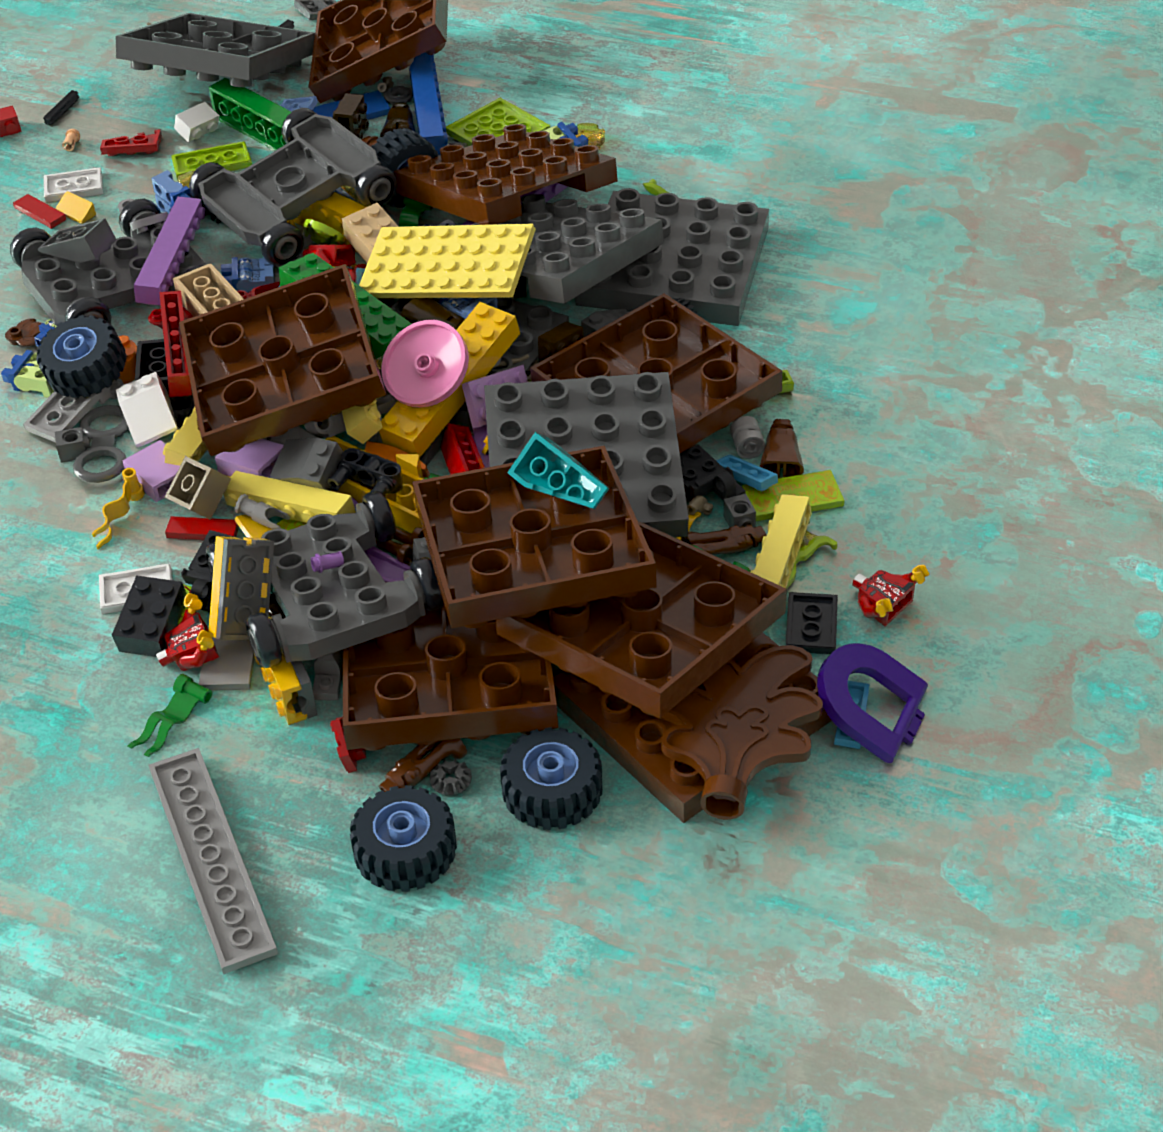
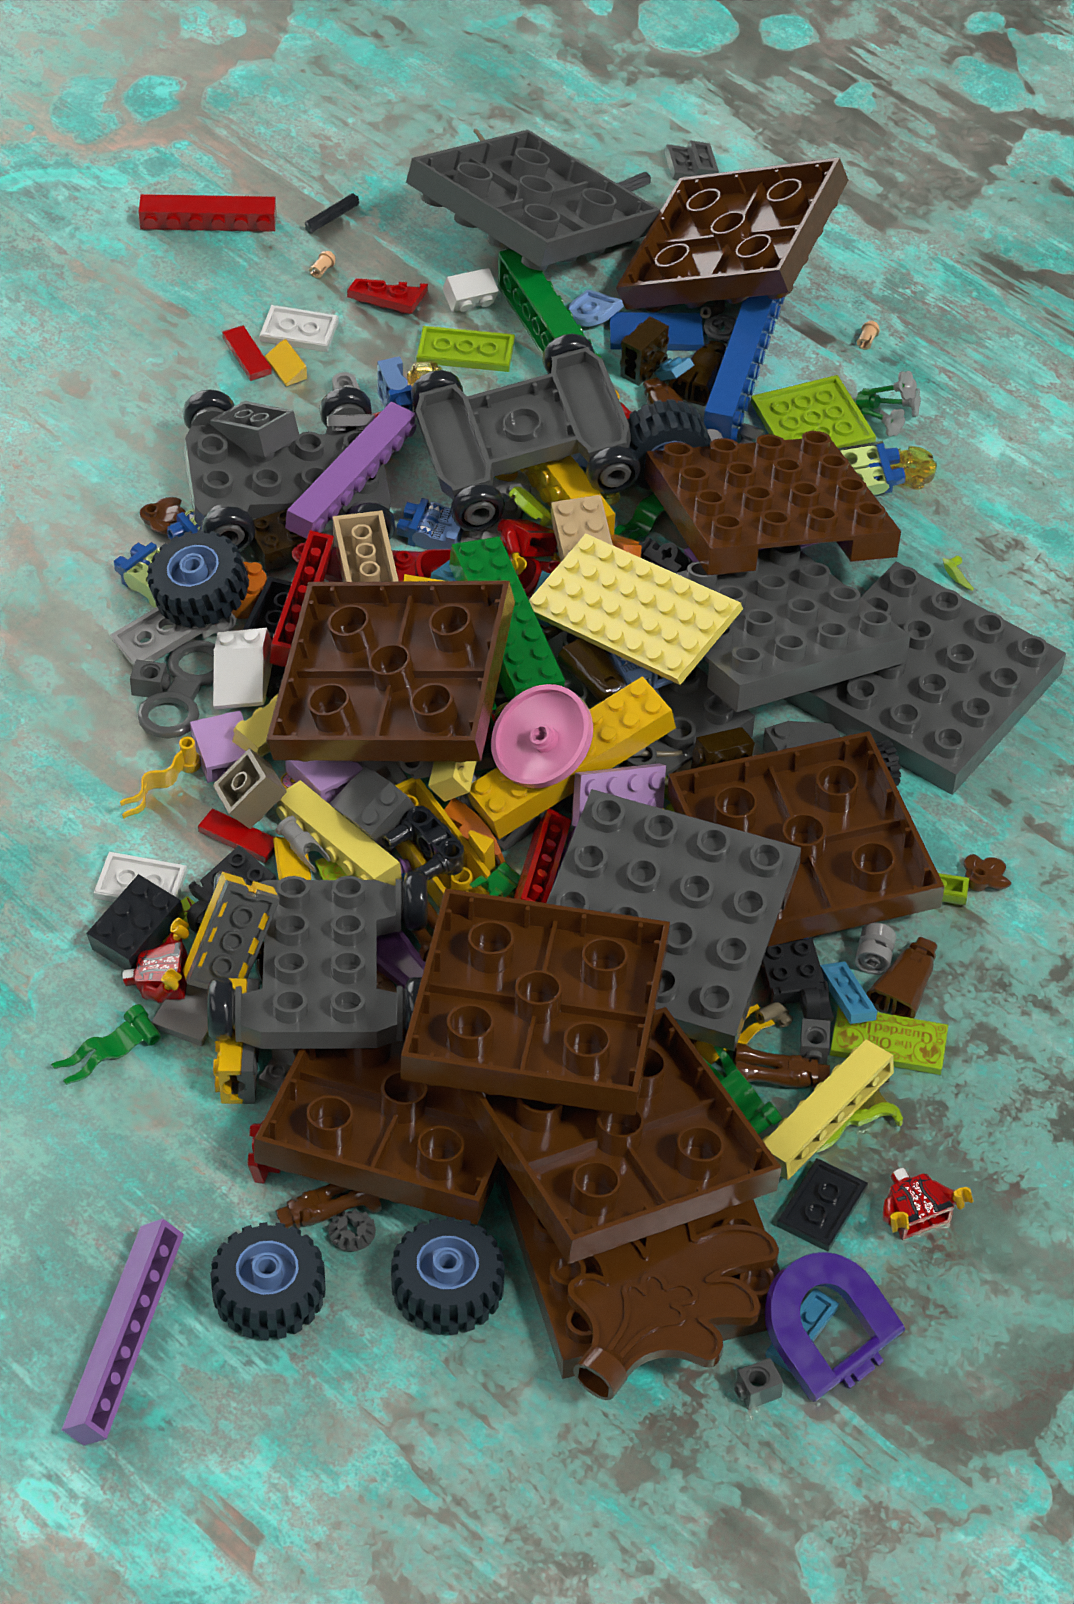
camera: 20 degrees right, 5 degrees up
light grey plate [148,748,278,974] -> none
medium lavender pin [311,551,344,573] -> none
teal wedge [507,432,609,509] -> none
none -> medium lavender brick [62,1218,184,1446]
none -> dark brown brick [250,508,307,572]
none -> dark azure plate [655,357,694,380]
none -> dark grey brick [734,1358,784,1410]
none -> light grey plant [856,371,921,437]
none -> light nougat pin [857,321,880,350]
none -> reddish brown plate [963,854,1012,891]

